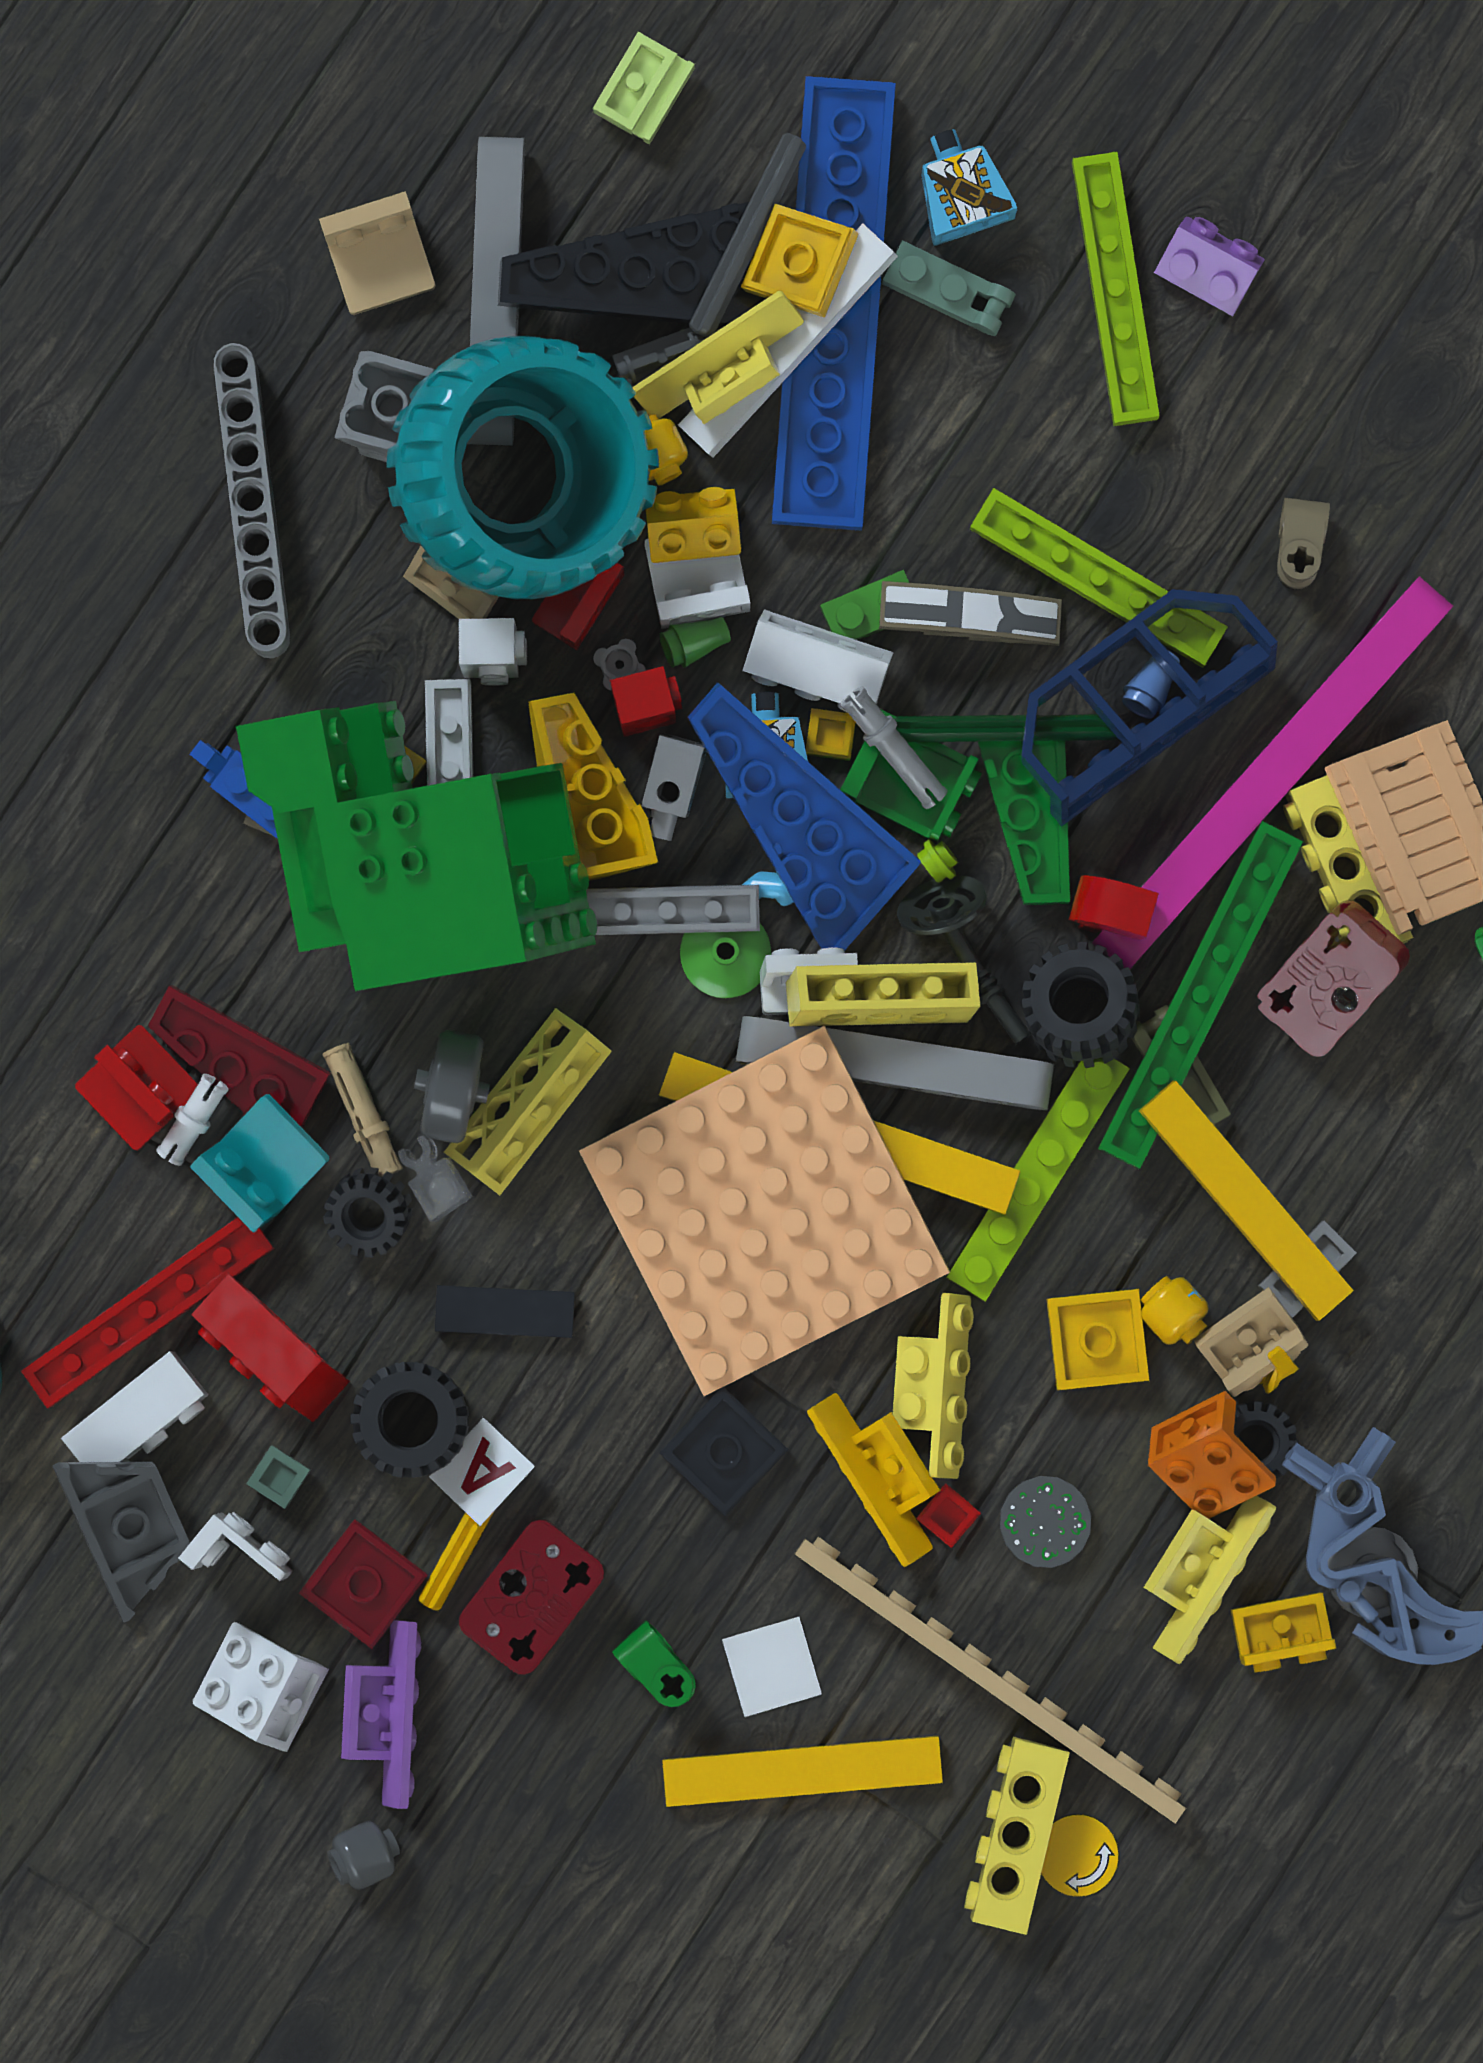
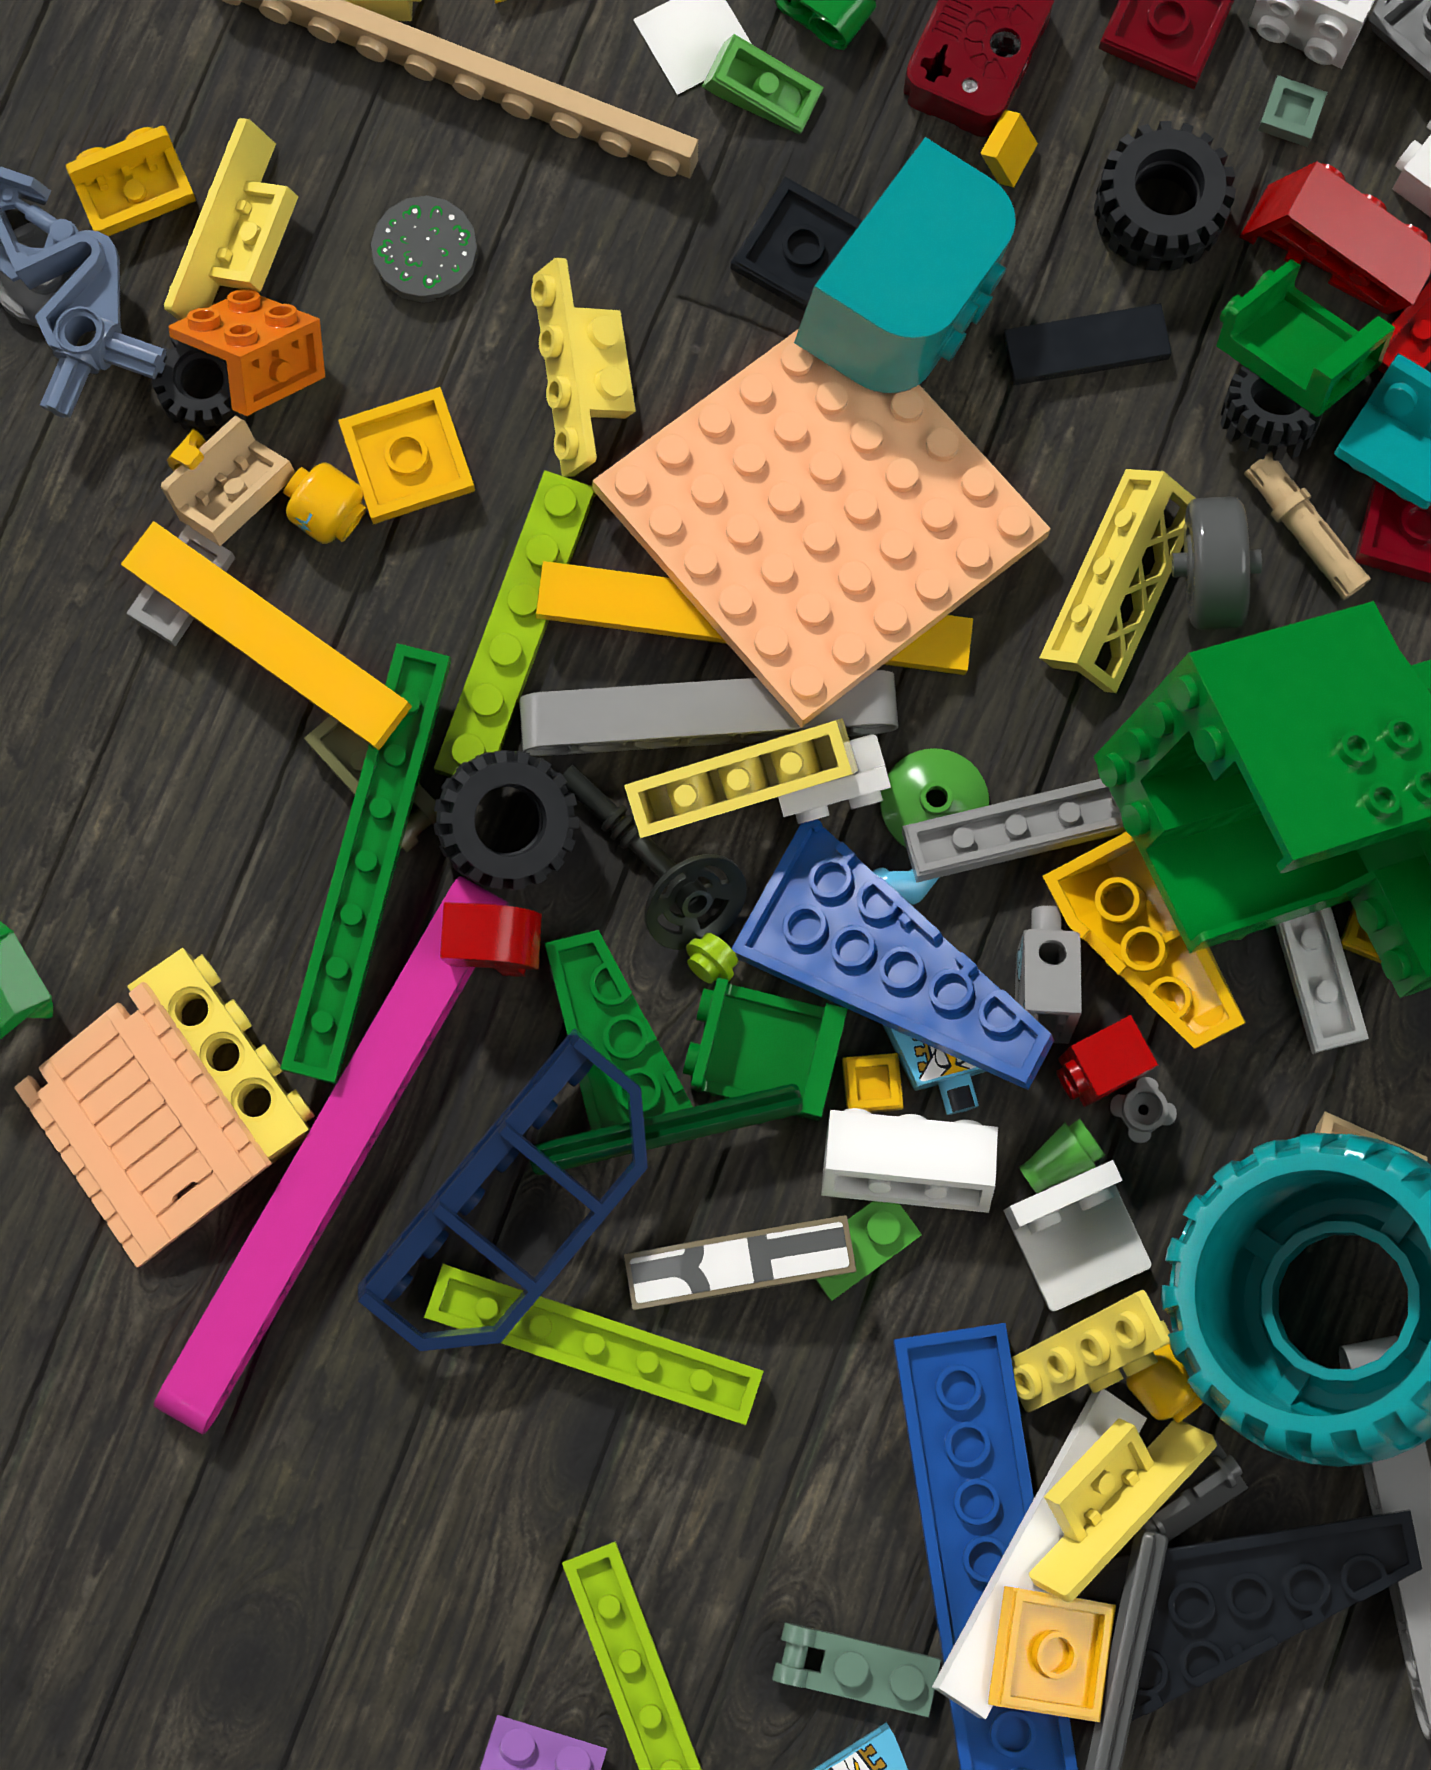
camera: 165 degrees right, 5 degrees down
clear plate [398,1135,473,1222] -> none
yellow axle [419,1512,494,1611] -> none
white sticker [429,1418,535,1526] -> none
white brick [459,618,527,686] -> none
red panel [532,563,625,650] -> none
yellow bracket [646,487,741,563] -> none
yellow bracket [807,1393,940,1567] -> none
light grey pin [841,687,948,809] -> none
red tile [916,1483,981,1548] -> none
medium blue cone [1122,651,1180,719] -> none
axle [1257,900,1410,1057] -> none
dark tan piece [1277,498,1330,589] -> none
none -> bright green slope [702,34,824,134]
none -> teal brick [794,137,1016,393]
none -> yellow tile [981,110,1038,187]
none -> light yellow bracket [1011,1290,1170,1413]
none -> green panel [1216,259,1395,417]

